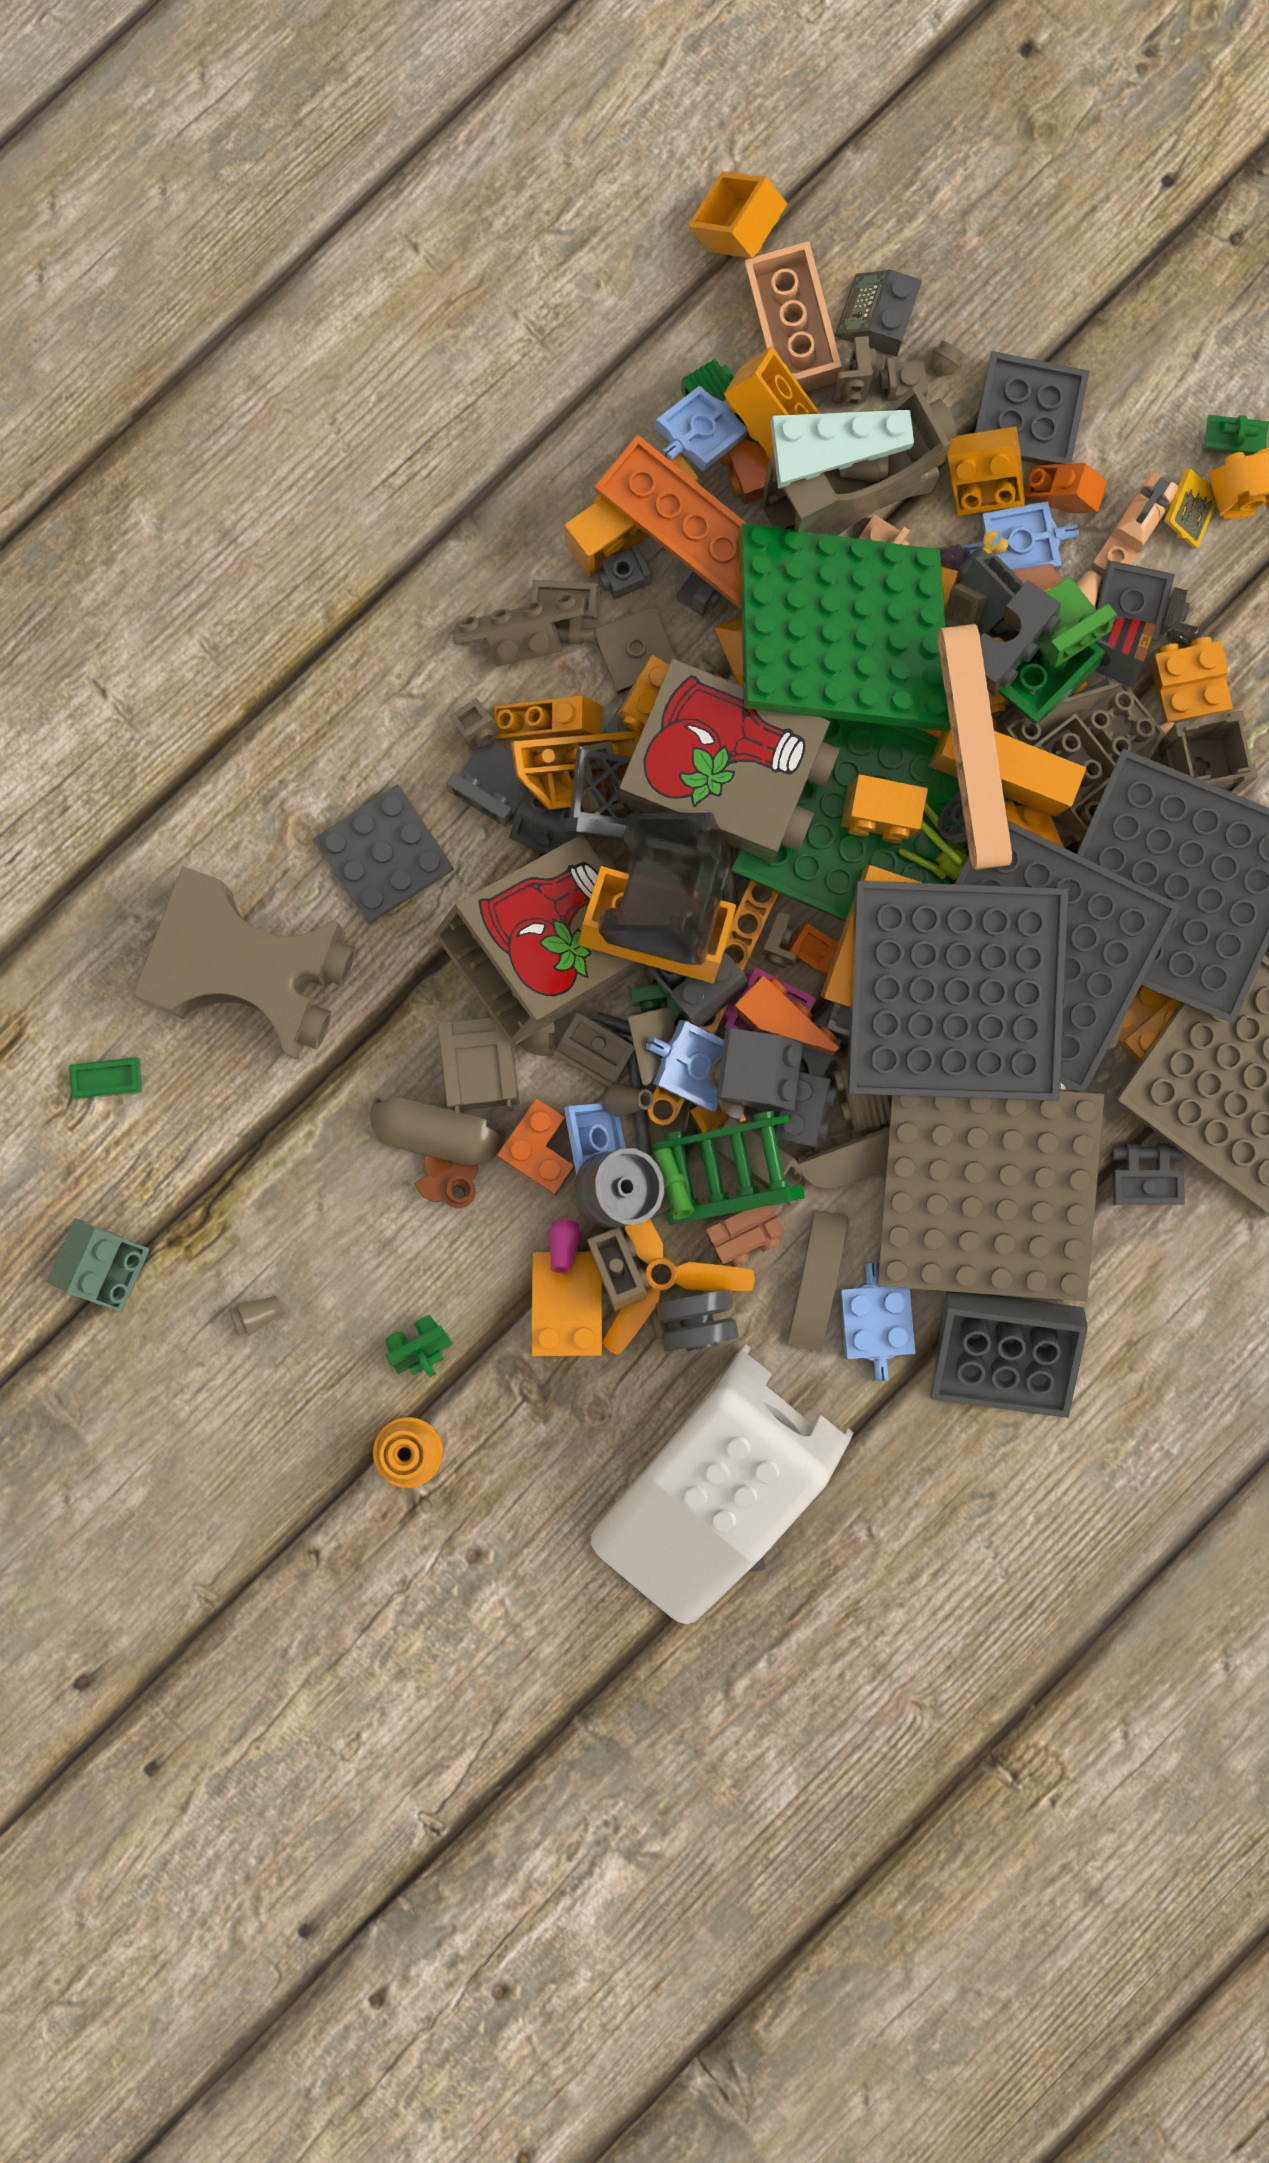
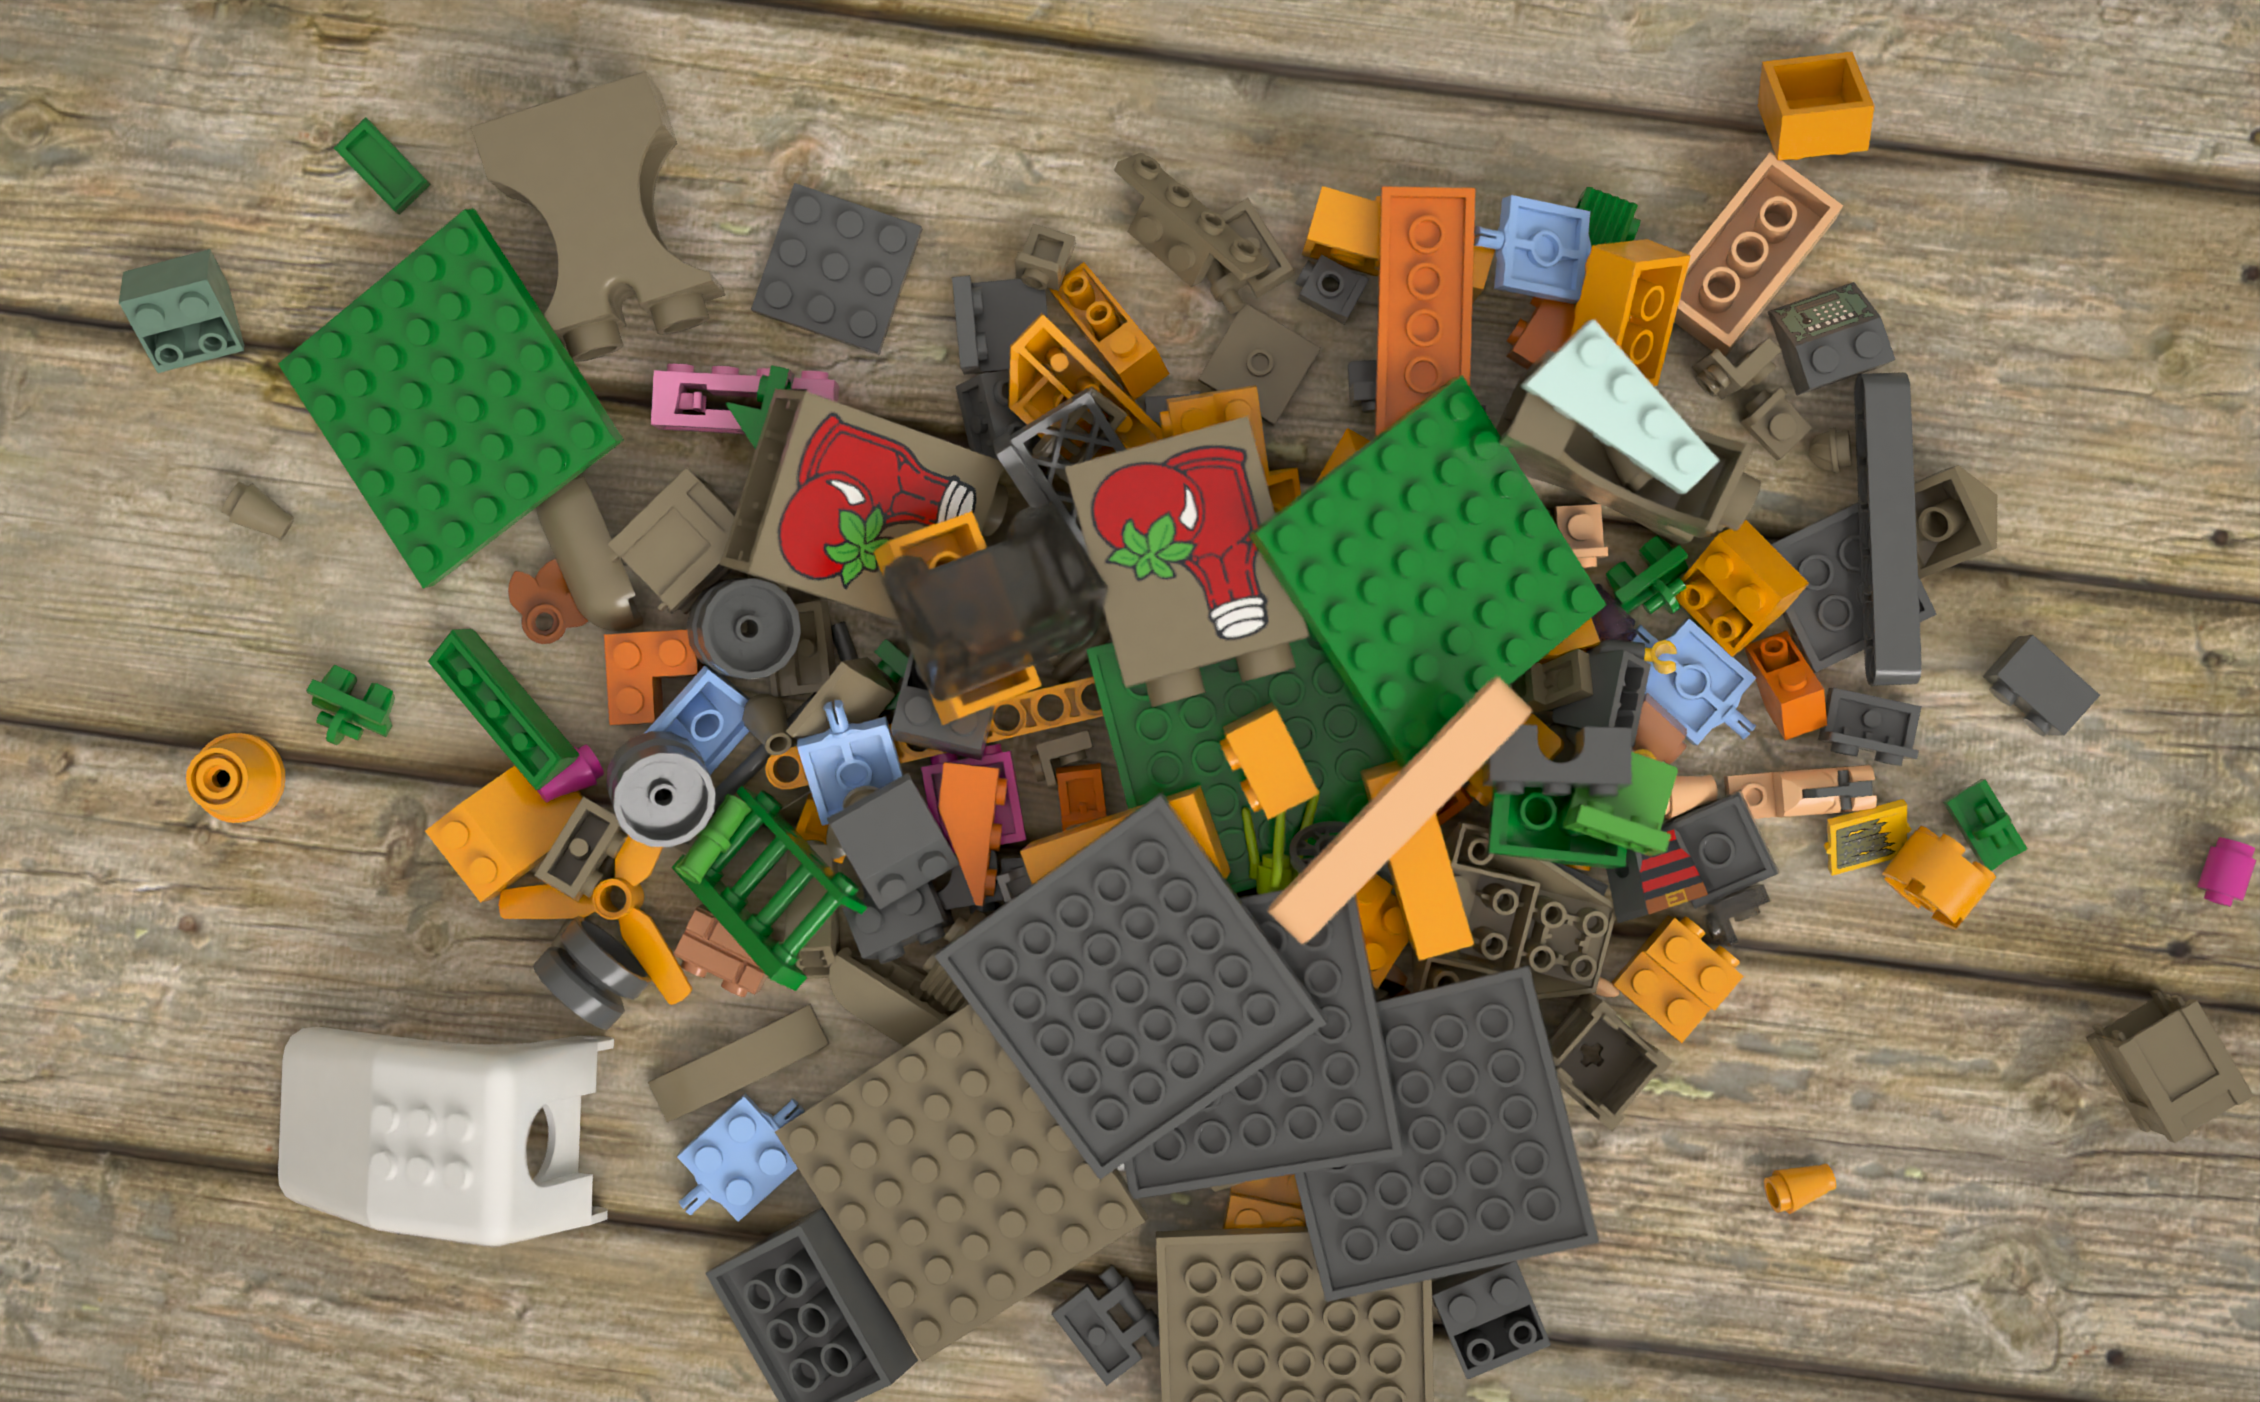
camera: 55 degrees right, 5 degrees up
none -> green plate [278,209,624,589]
none -> green slope [428,629,579,790]
none -> bright pink brick [651,364,839,434]
none -> dark grey wheel [687,578,801,680]
none -> green slope [726,365,795,450]
none -> green hips [1606,535,1689,617]
none -> dark grey bracket [1818,688,1922,766]
none -> dark grey beam [1854,372,1922,686]
none -> dark tan slope [1914,465,1998,579]
none -> dark grey brick [1983,635,2100,736]

